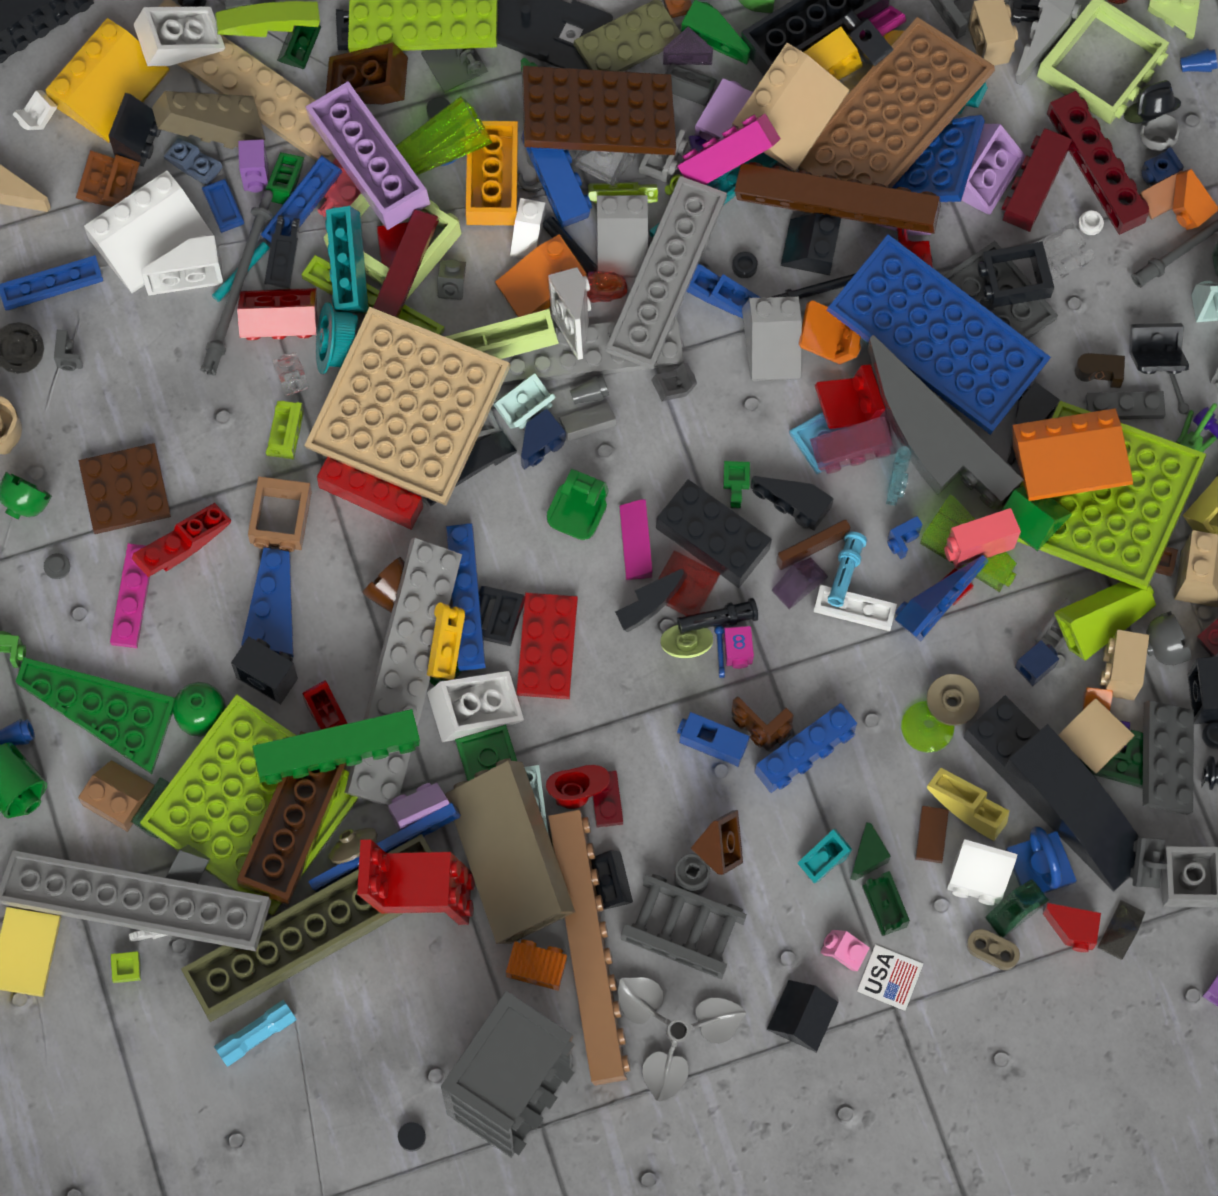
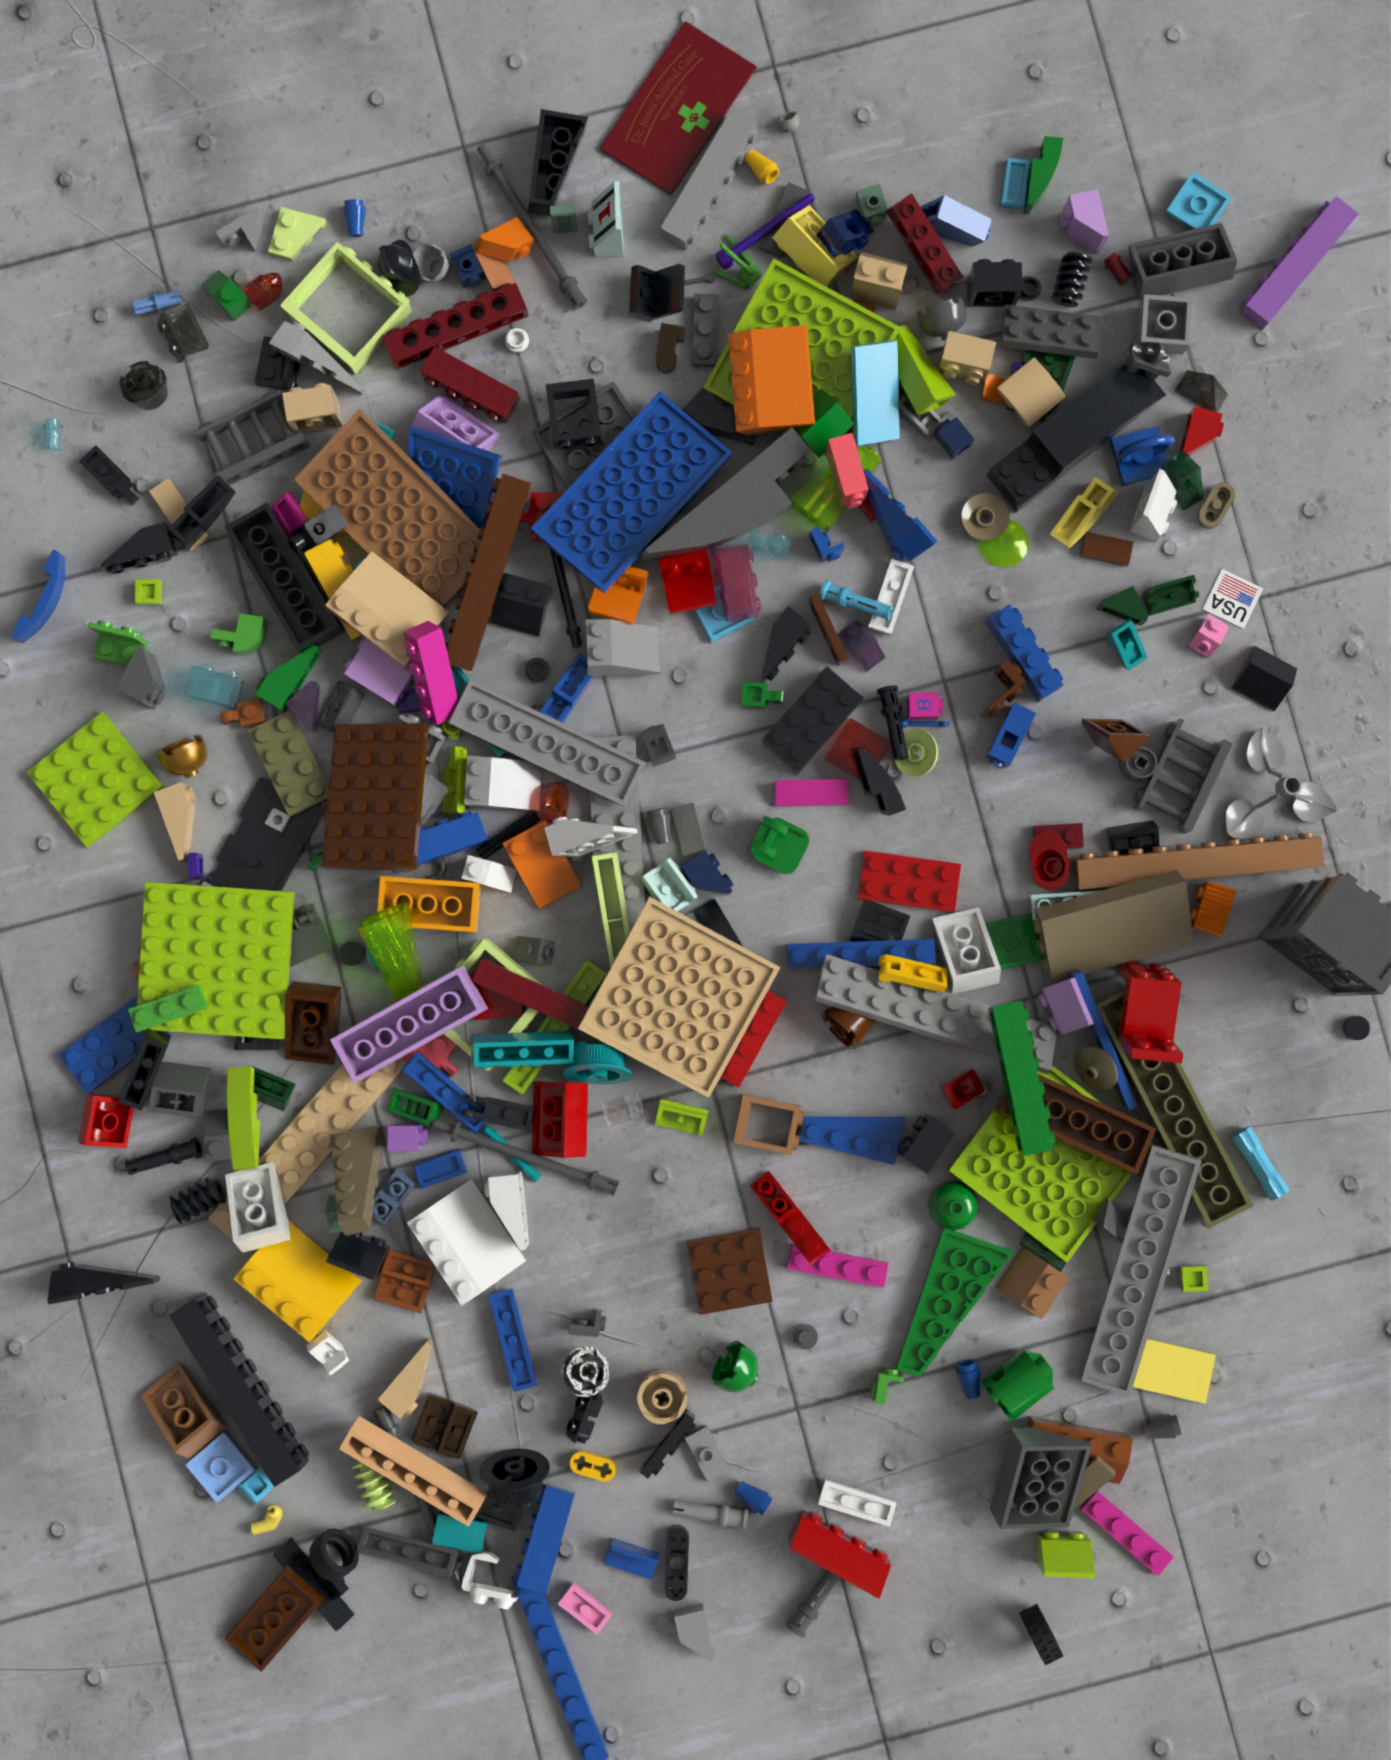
camera: 80 degrees left, 15 degrees up
none -> medium azure tile [851,340,899,446]

